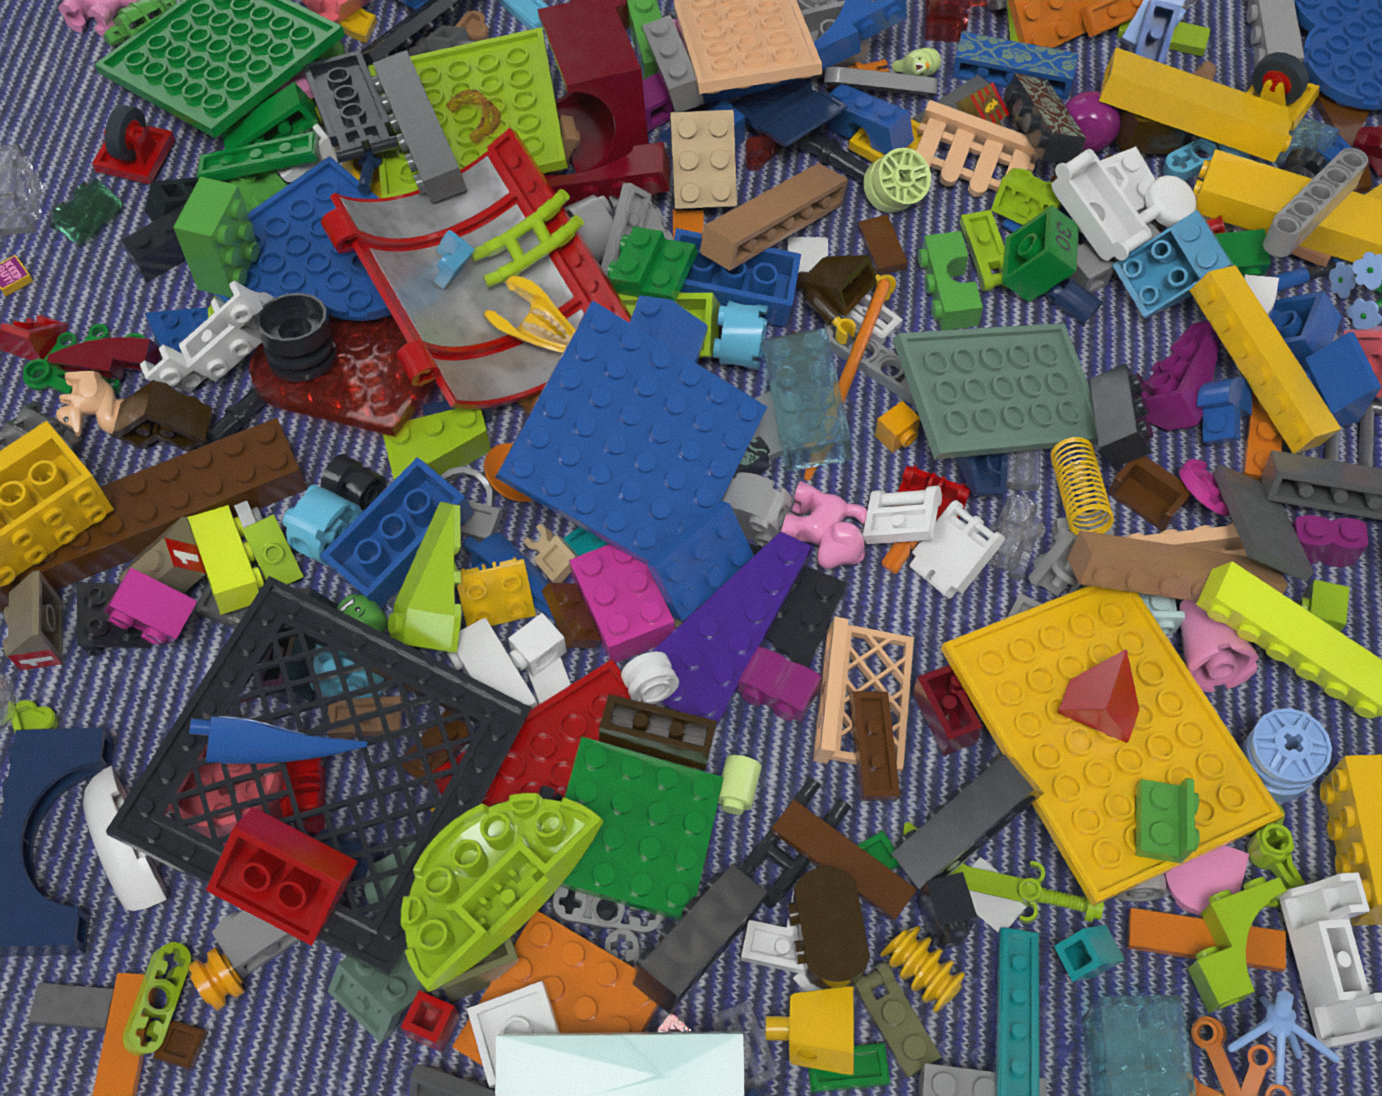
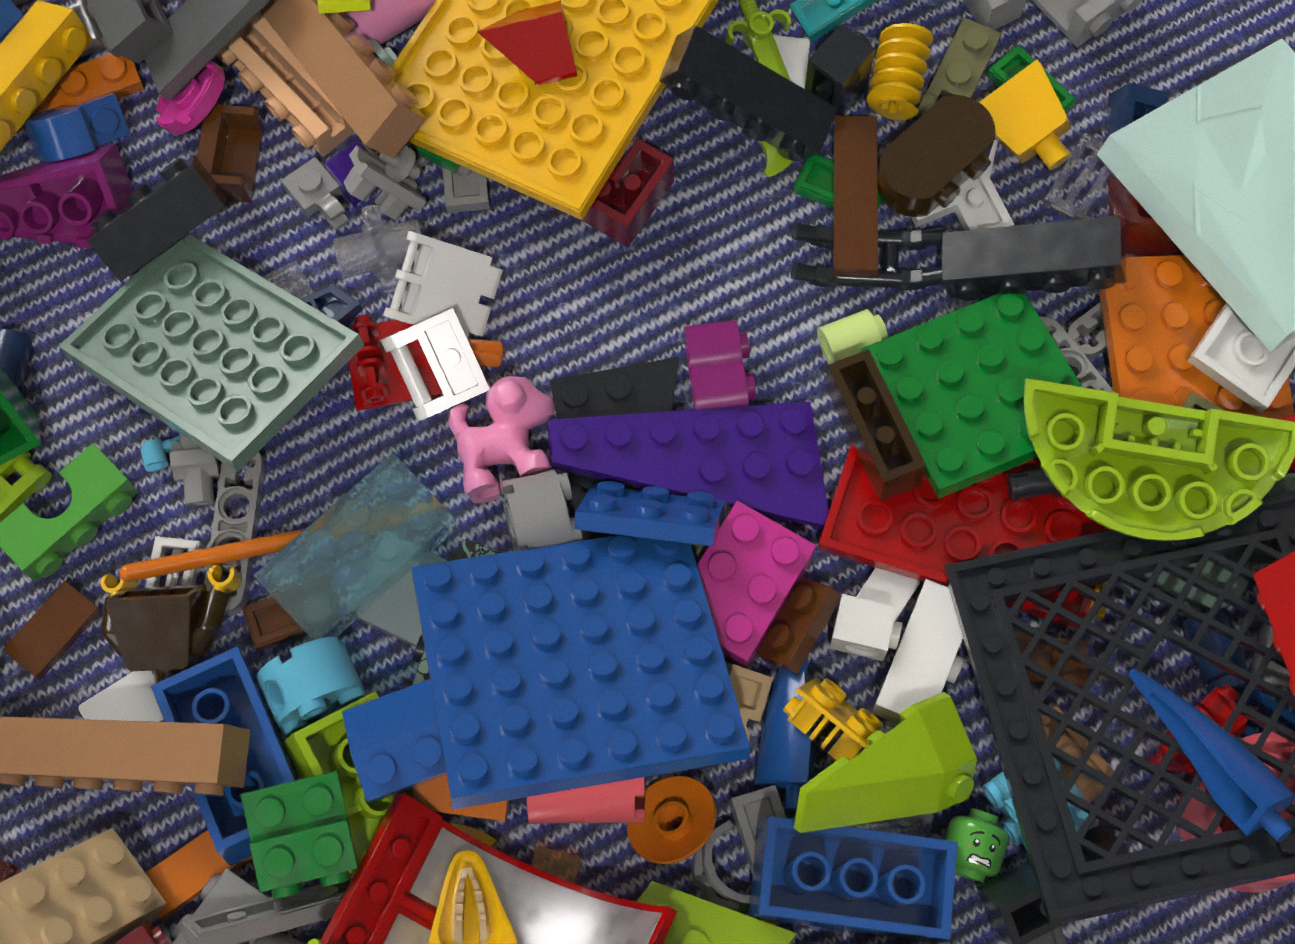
camera: 125 degrees left, 10 degrees up
white wheel [621,651,679,705] -> none
light nougat fence [813,617,914,773] -> none
reddish brown plate [849,691,900,801] -> none
light orange plate [875,401,920,453] -> none
yellow piece [1050,437,1114,536] -> none

